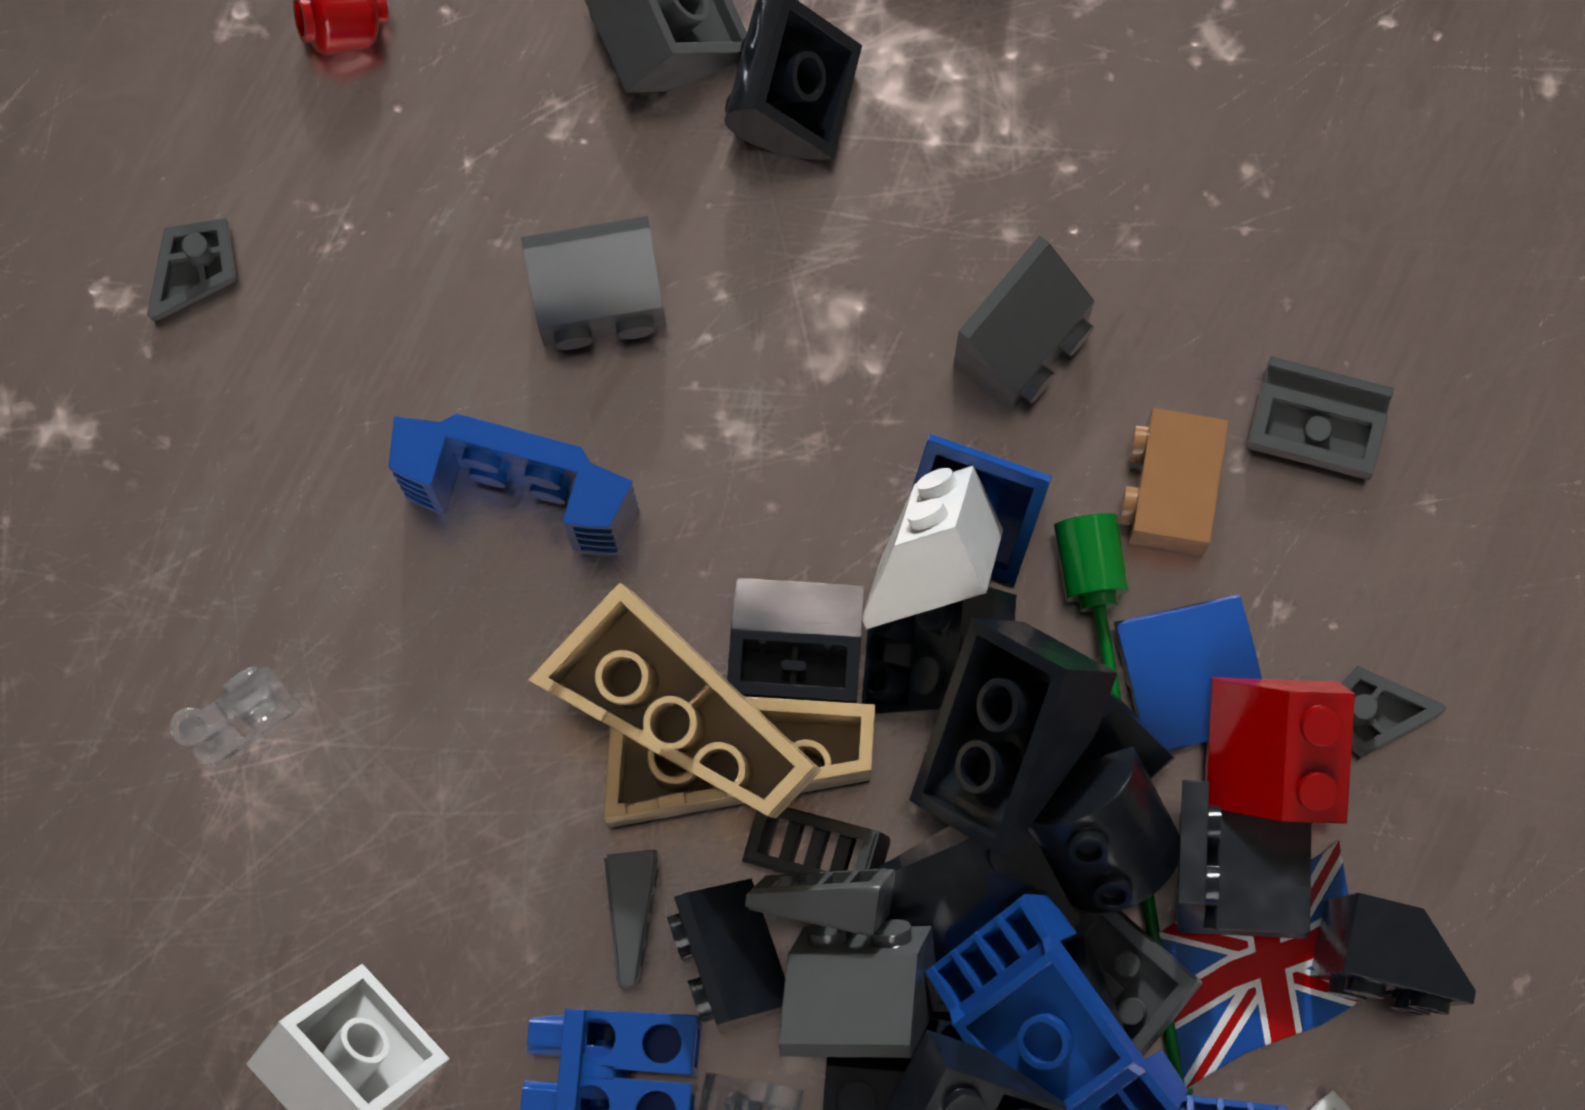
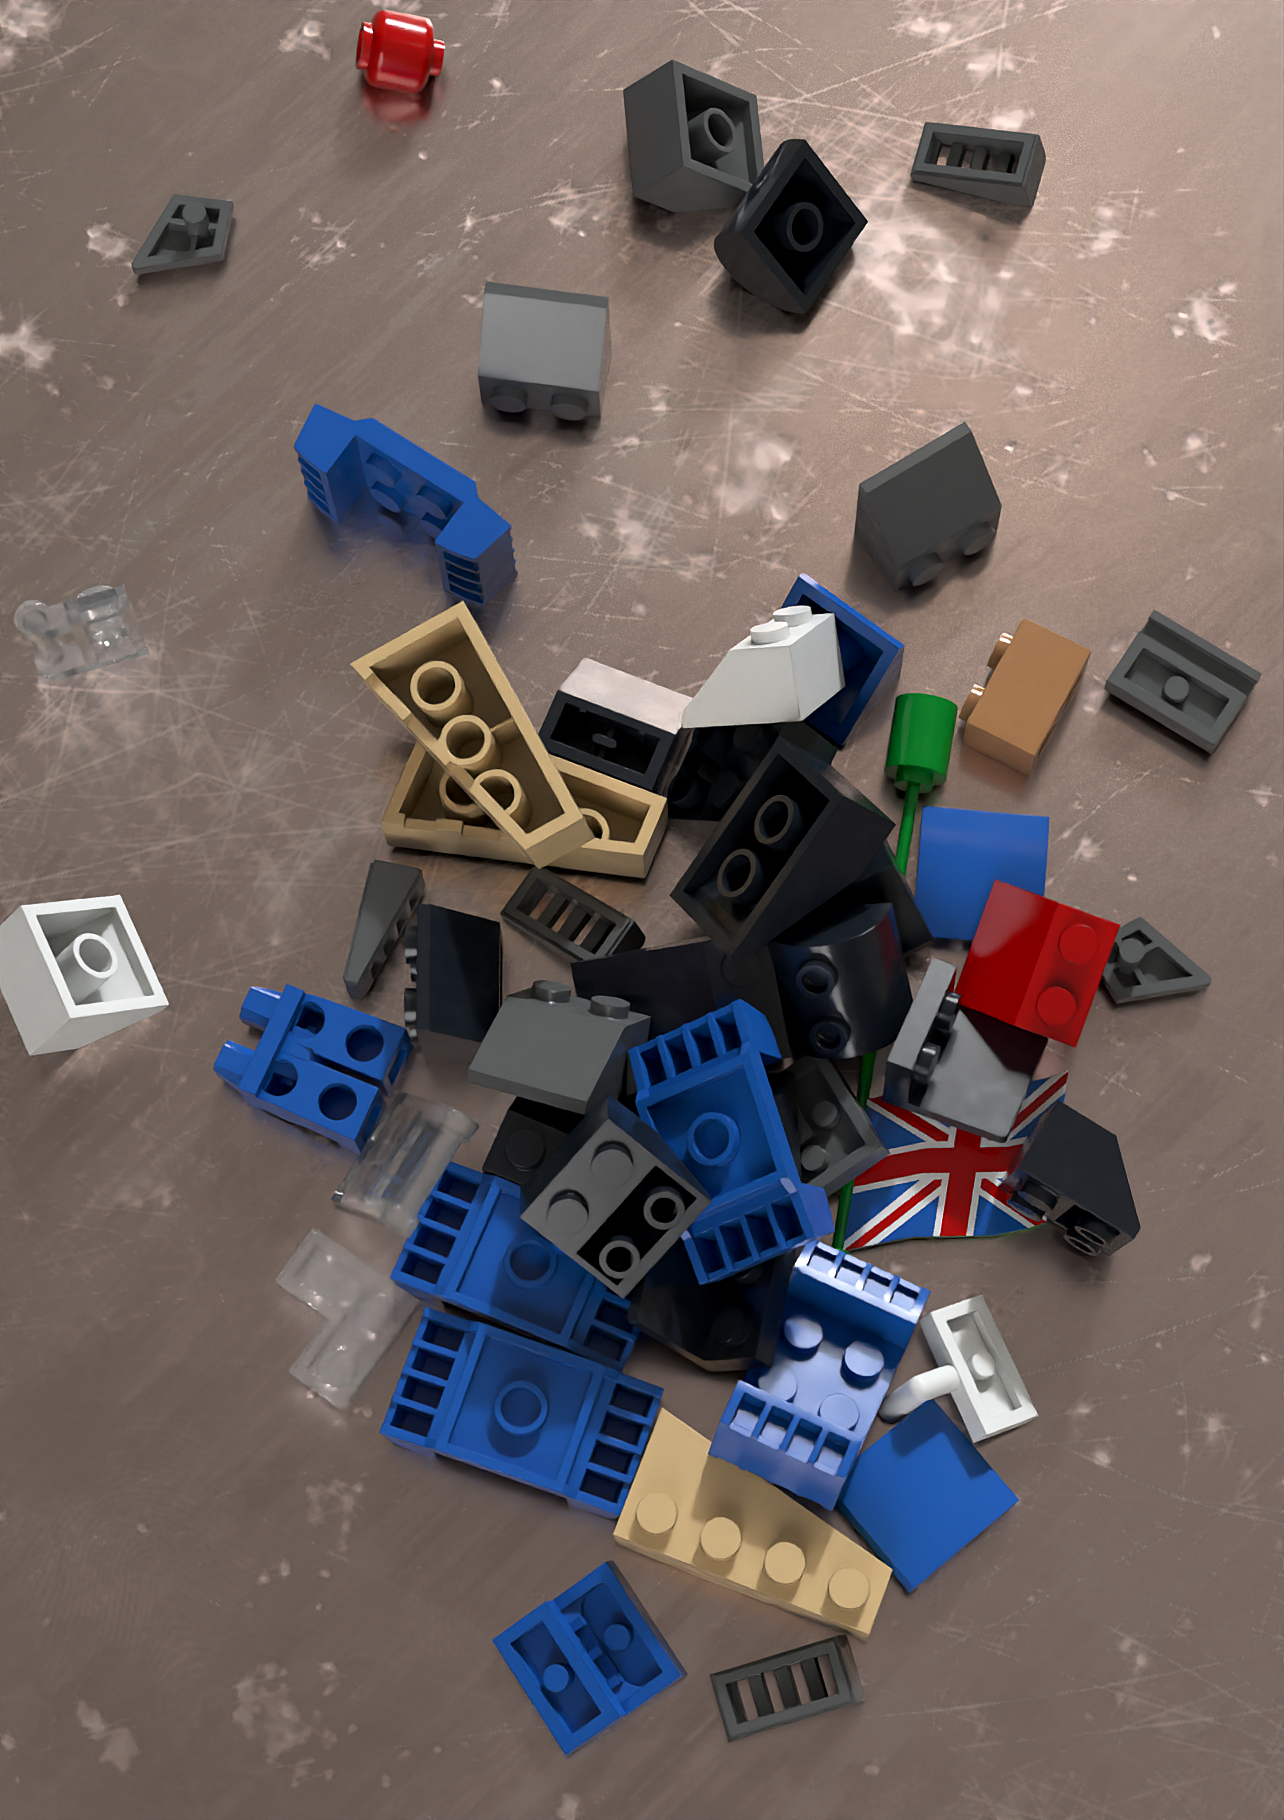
camera: 20 degrees right, 5 degrees down
dark grey slope [745,868,896,936] -> none

